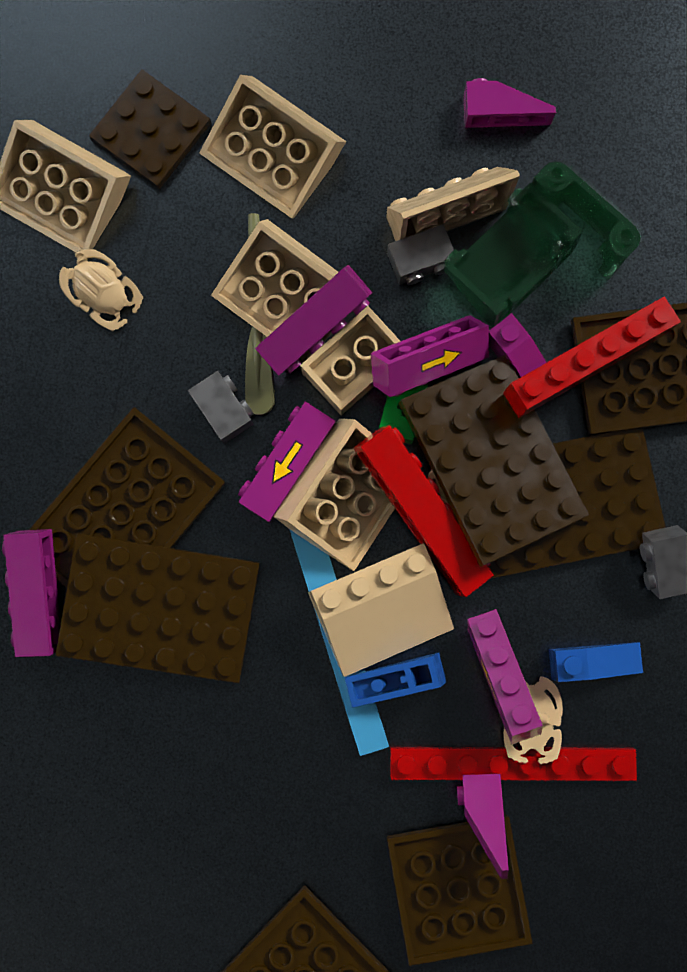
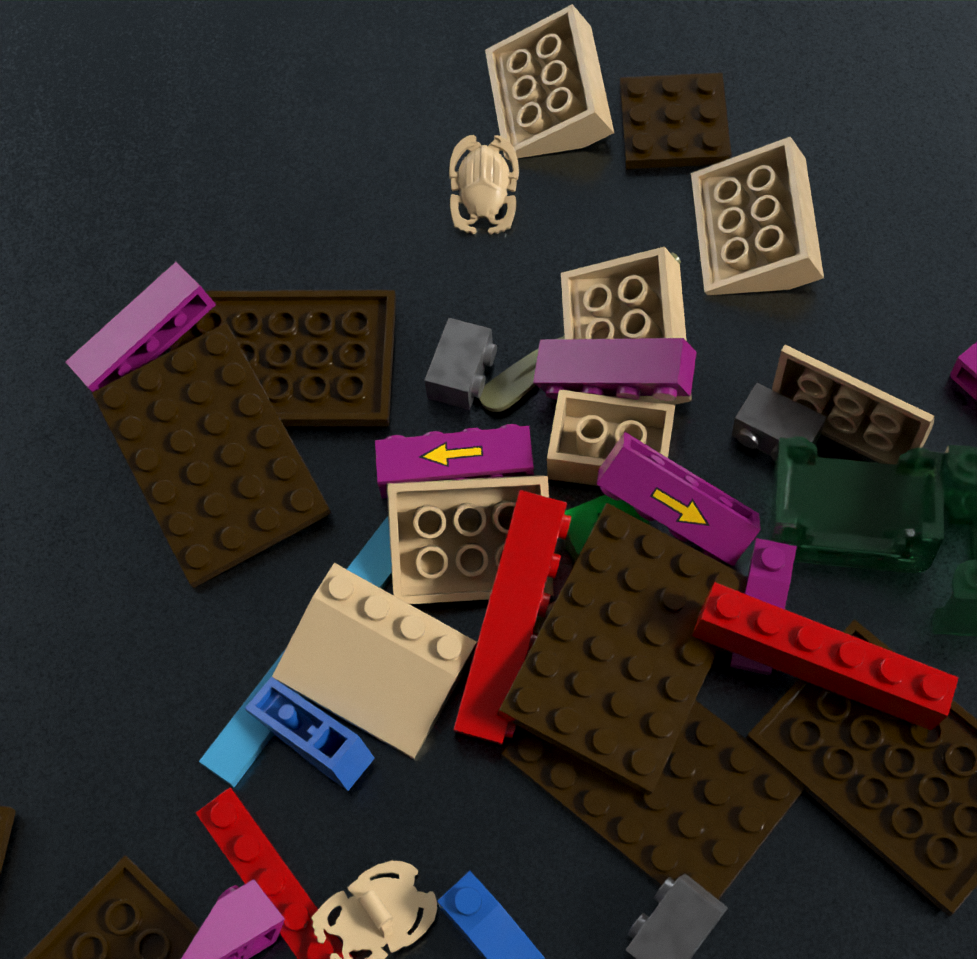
camera: 55 degrees right, 20 degrees down
magenta brick [467,609,543,745] -> none

